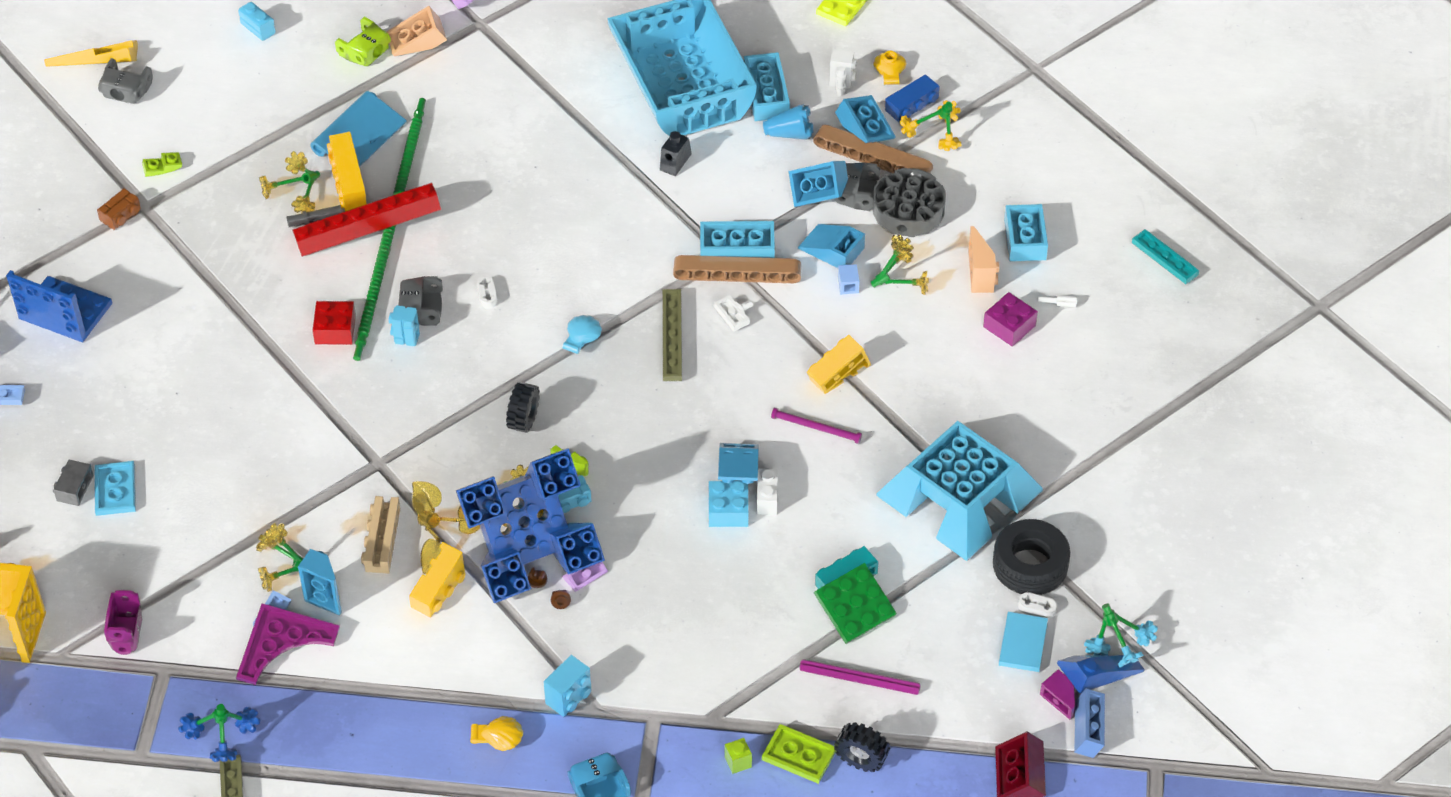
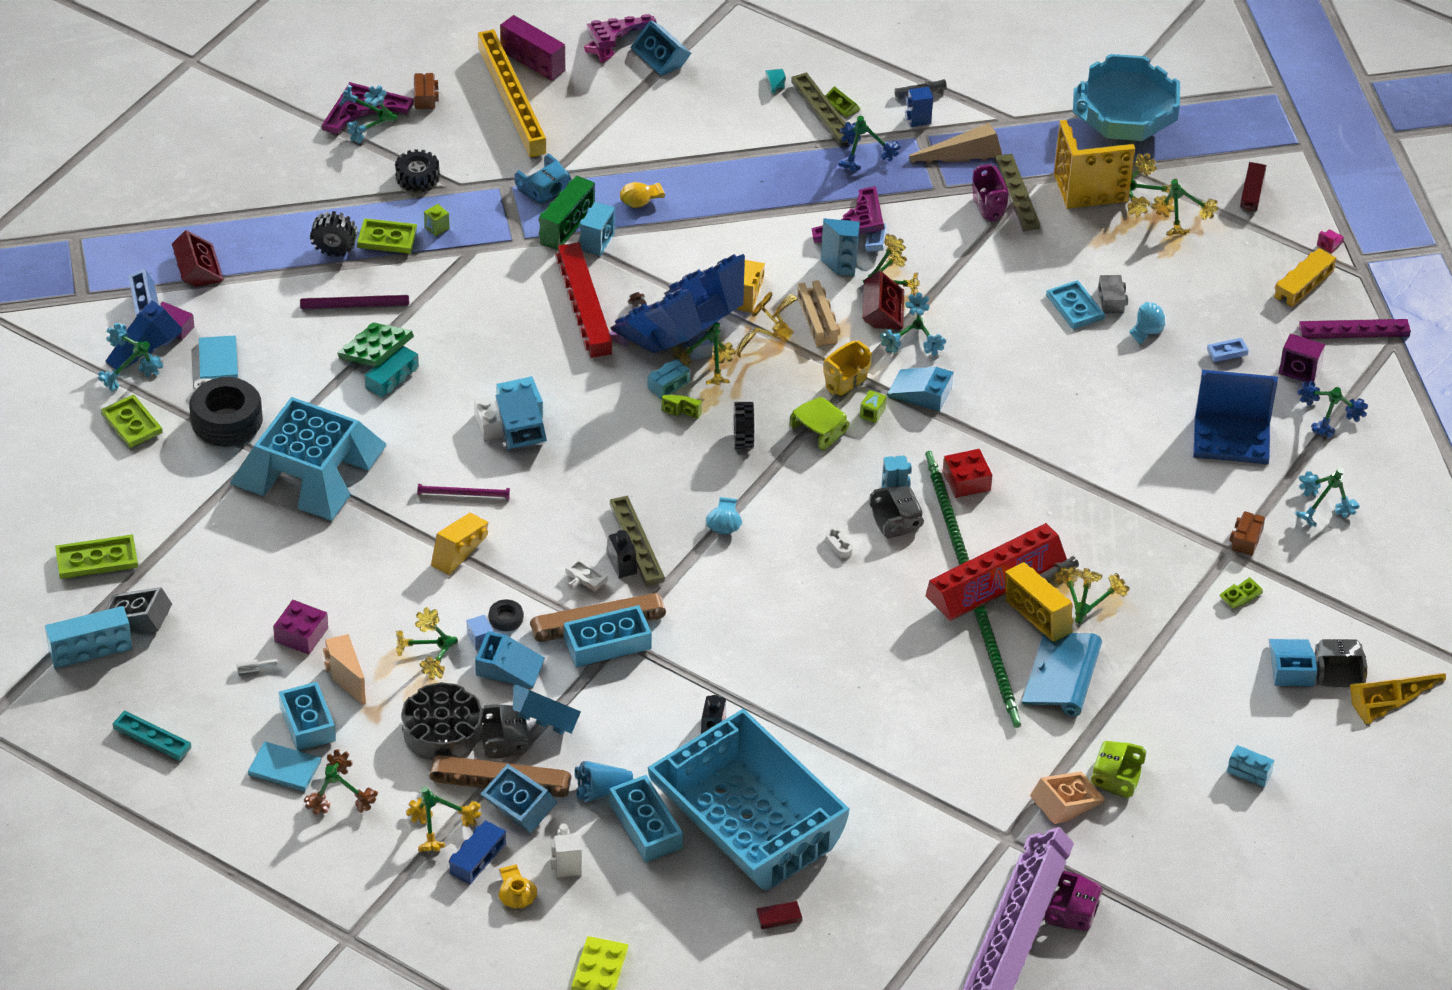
camera: 160 degrees right, 5 degrees down
none -> medium azure brick [45,606,132,669]
none -> lime plate [55,534,138,579]
none -> lime plate [101,394,163,448]
none -> dark grey slope [105,587,172,634]
none -> medium azure tile [248,741,321,792]
none -> dark orange plant [304,749,378,815]
none -> black tyre [488,599,524,632]
none -> green brick [538,175,595,251]
none -> red brick [555,242,612,358]
none -> black torso [606,530,637,579]
none -> lime piece [789,397,850,451]
none -> yellow piece [823,340,872,396]
none -> lime brick [860,390,887,423]
none -> dark red slope [862,270,905,330]
none -> medium azure plant [880,292,946,356]
none -> dark azure slope [887,367,954,412]
none -> blue brick [905,87,933,127]
none -> tan wedge [909,123,1002,164]
none -> olive plate [995,154,1040,231]
none -> medium azure animal [1129,302,1166,344]
none -> dark azure slope [1269,639,1317,686]
none -> medium azure plant [1295,468,1360,527]

